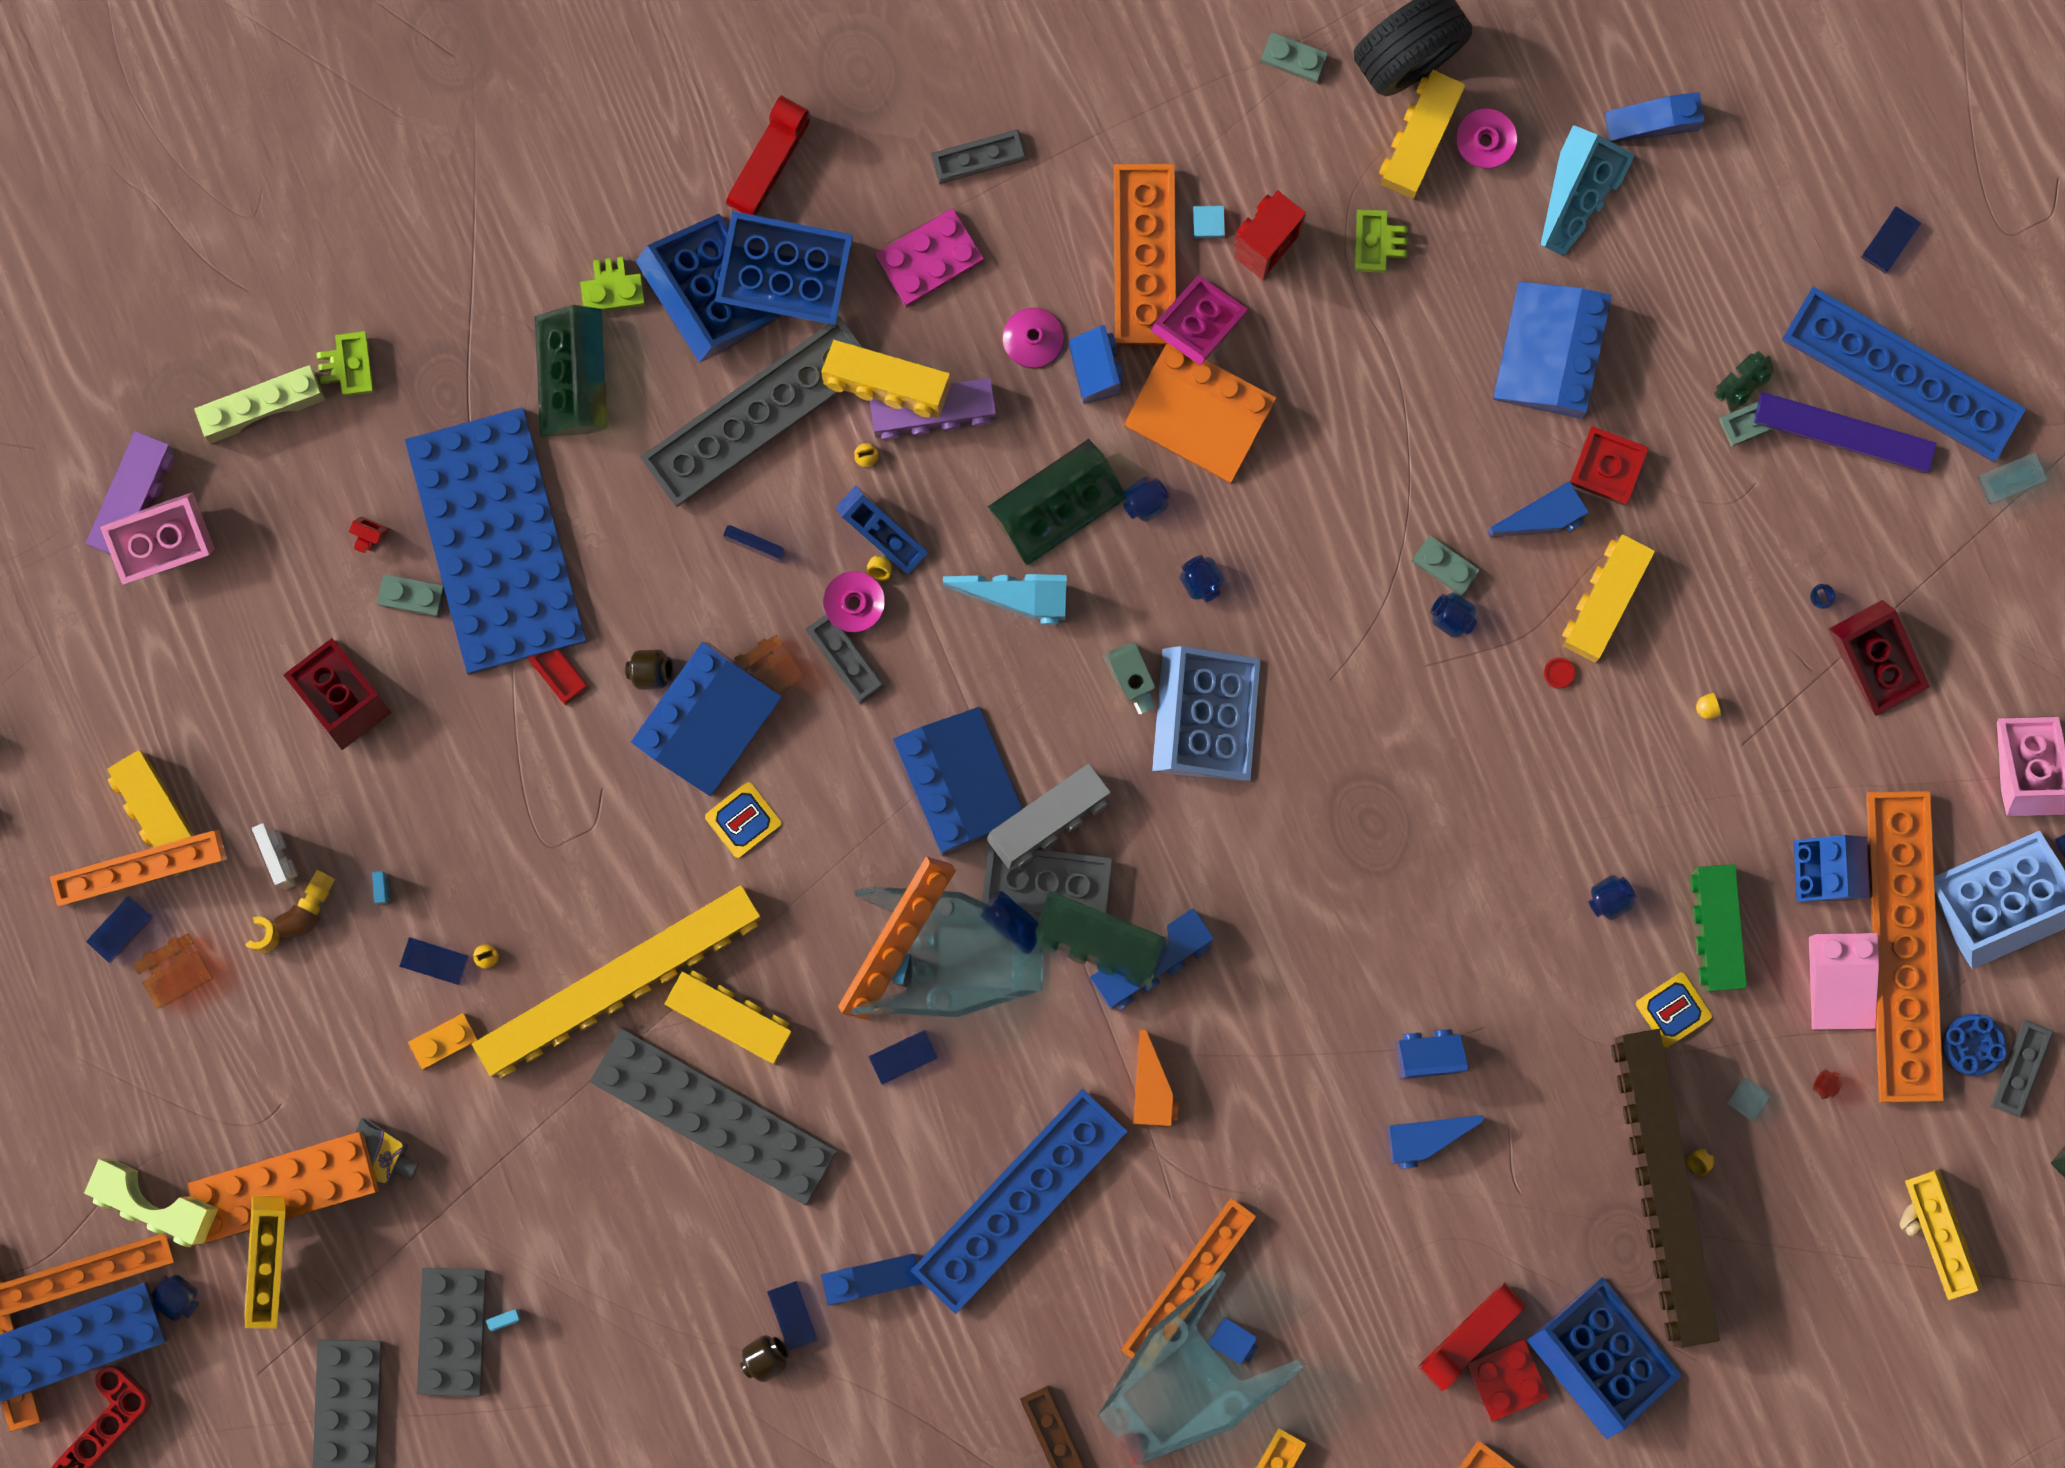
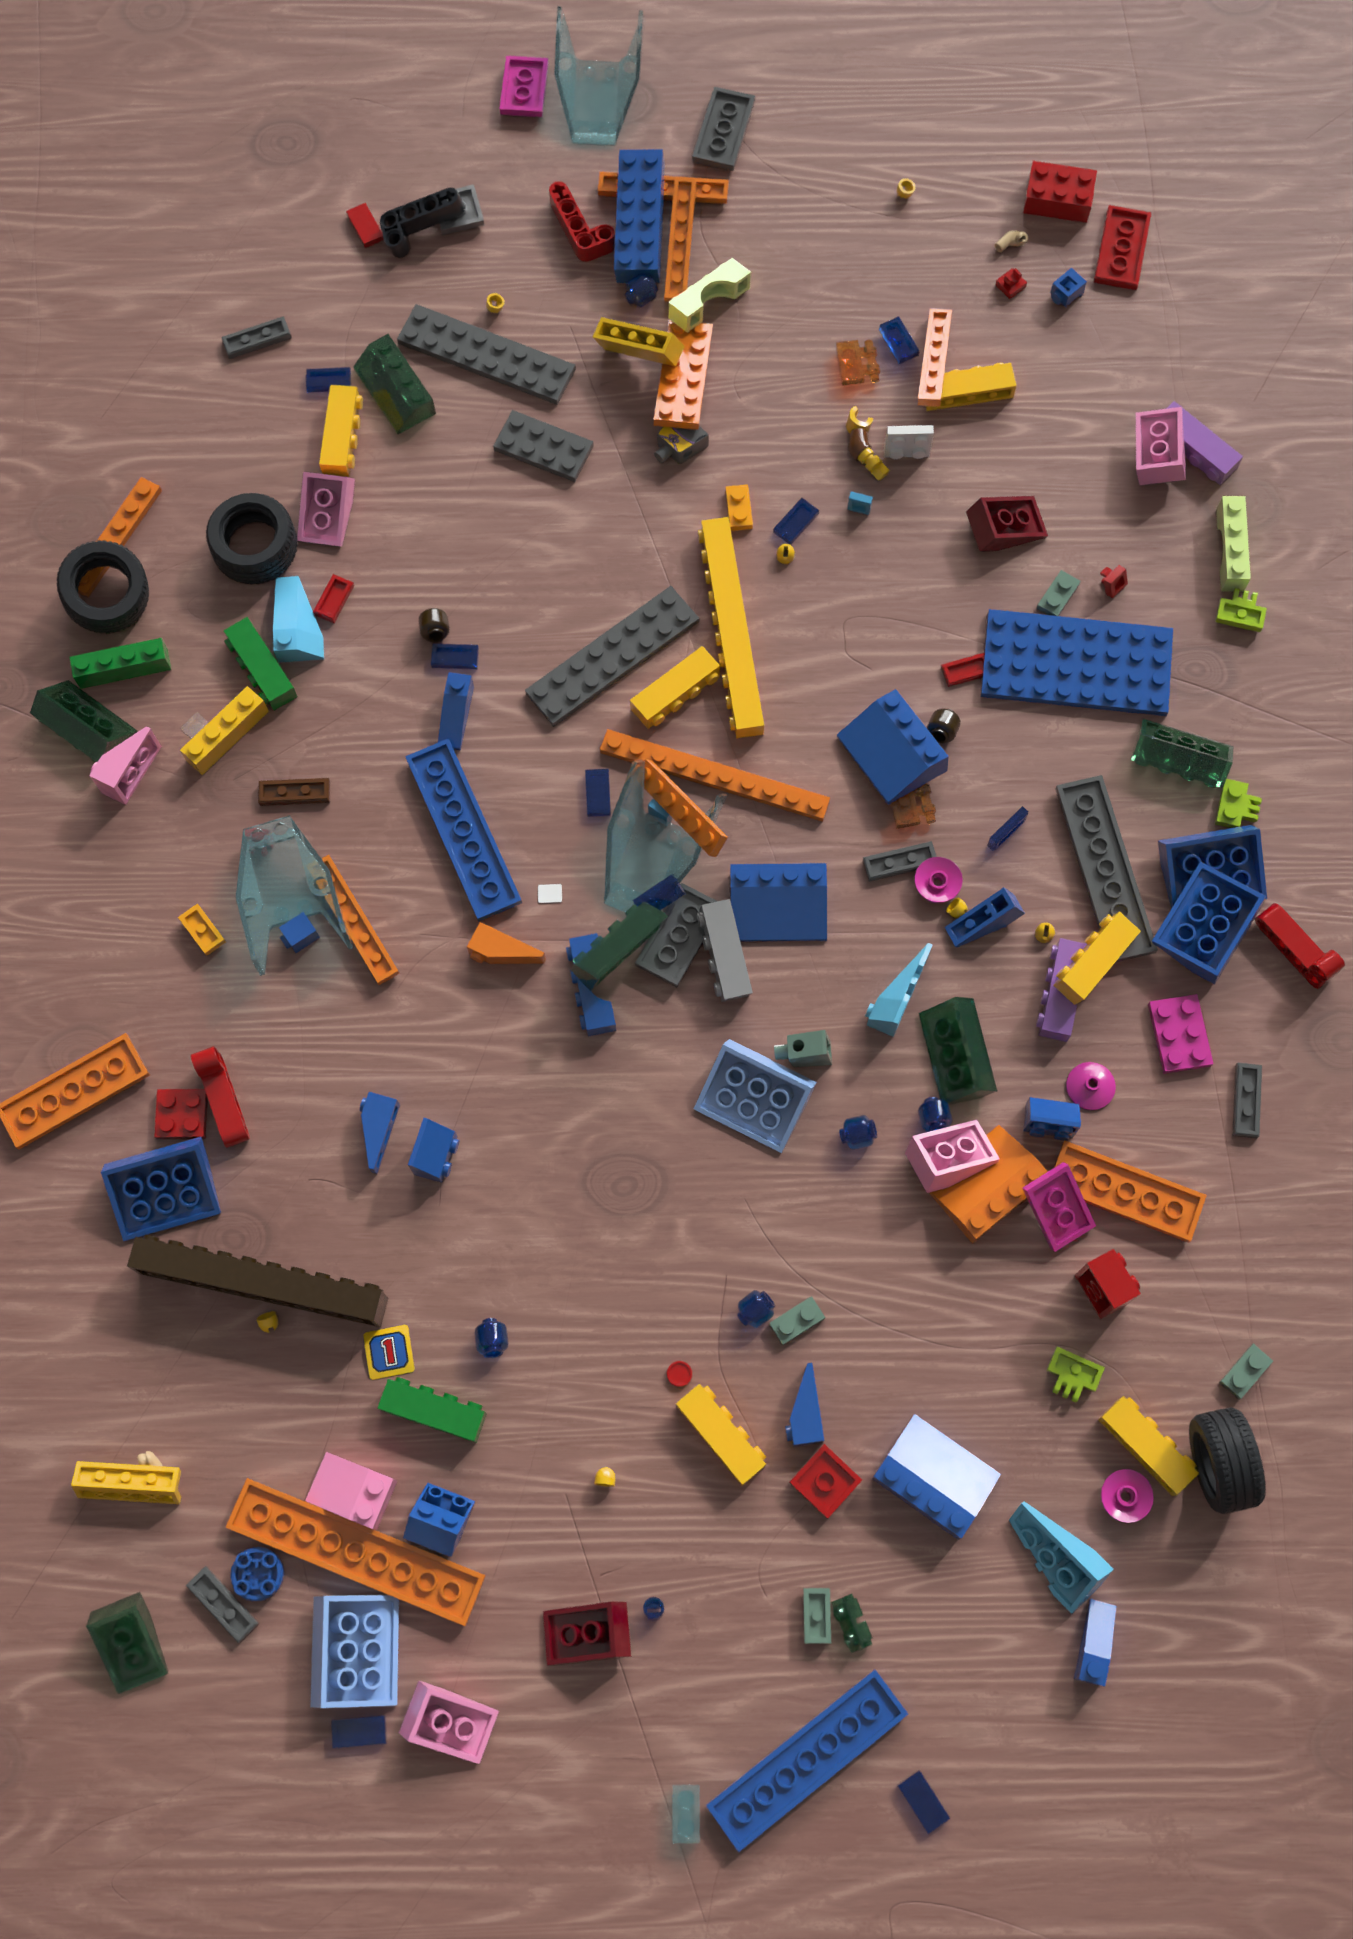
camera: 115 degrees right, 10 degrees down
medium azure tile [486,1309,522,1331] -> none
sticker [705,782,781,858] -> none
medium azure tile [1193,206,1225,239] -> none
clear light blue tile [1727,1078,1771,1121] -> none
dark purple tile [1753,392,1937,473] -> none
clear red plate [1813,1069,1841,1099] -> none
none -> white sticker [538,884,562,903]
none -> orange plate [600,729,830,822]
none -> bright pink slope [905,1120,1000,1193]

